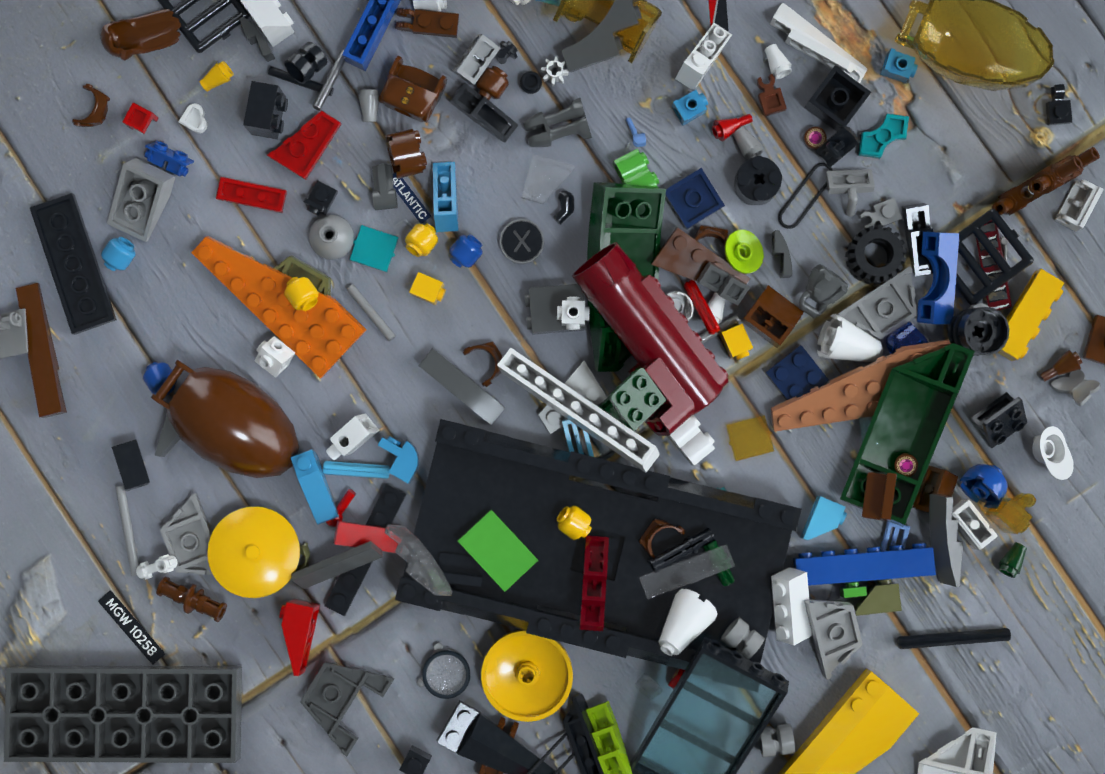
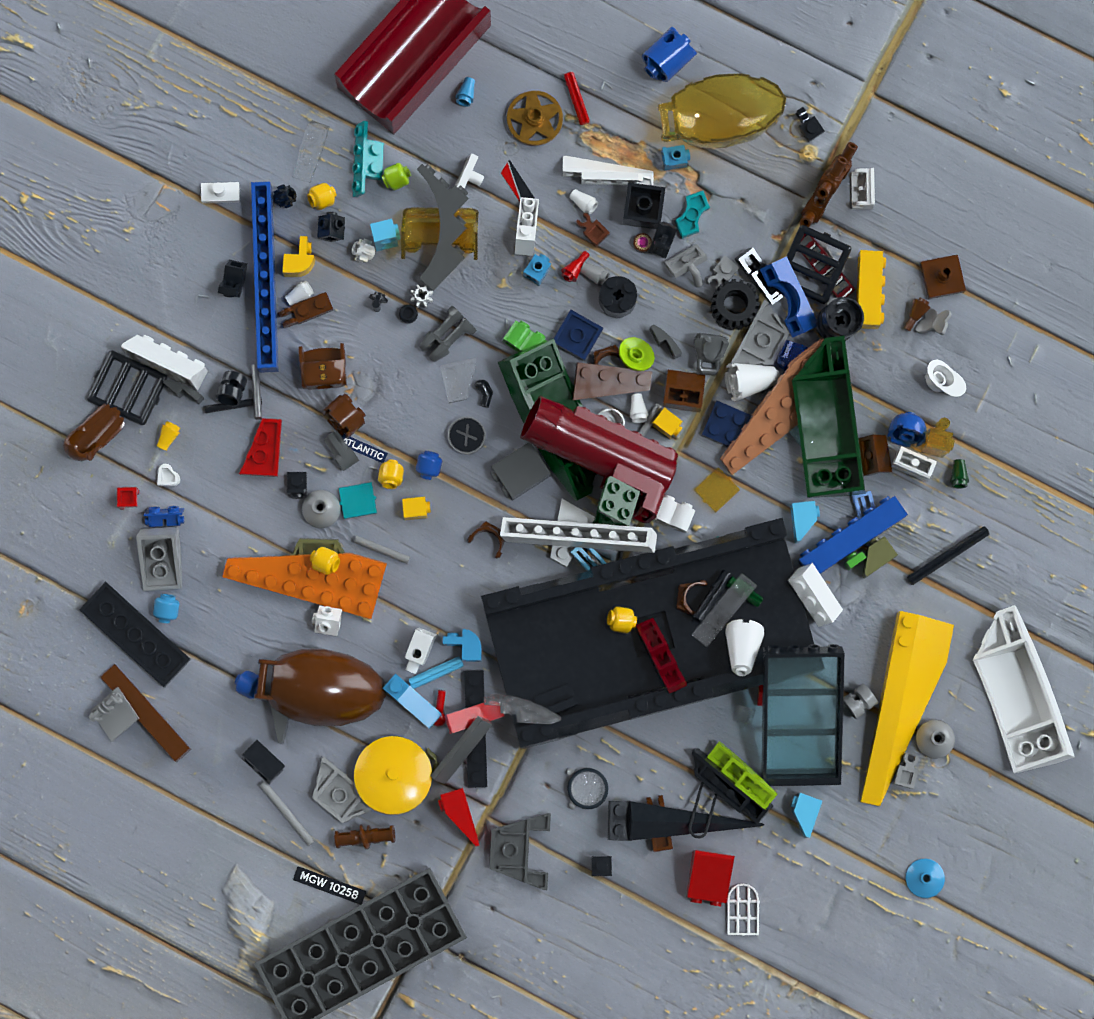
camera: 35 degrees left, 5 degrees down
reddish brown helmet [72,84,110,127] -> none
white bar [136,554,177,580] -> none
red tile [216,177,287,213] -> none
black brick [243,81,288,140] -> none
light grey cone [358,89,380,122] -> none
dark grey slope [418,348,505,425] -> none
dark azure slope [433,162,459,232] -> none
black slope [448,83,518,143] -> none
light grey brick [452,34,500,85] -> none
bright green tile [457,510,538,592] -> none
reddish brown head [476,66,509,100] -> none
yellow dish [481,629,573,722] -> none
white brick [557,297,589,330] -> none
medium blue hand [626,118,646,147] -> none
red axle [684,280,720,335] -> none
dark grey slope [697,262,750,306] -> none
light grey wheel [720,617,765,660] -> none
black piece [779,163,833,229] -> none
light grey wing [804,599,863,680] -> none
reddish brown panel [862,472,897,522] -> none
tile [894,453,918,477] -> none
dark grey slope [929,494,963,587] -> none
black bracket [971,392,1027,448] -> none

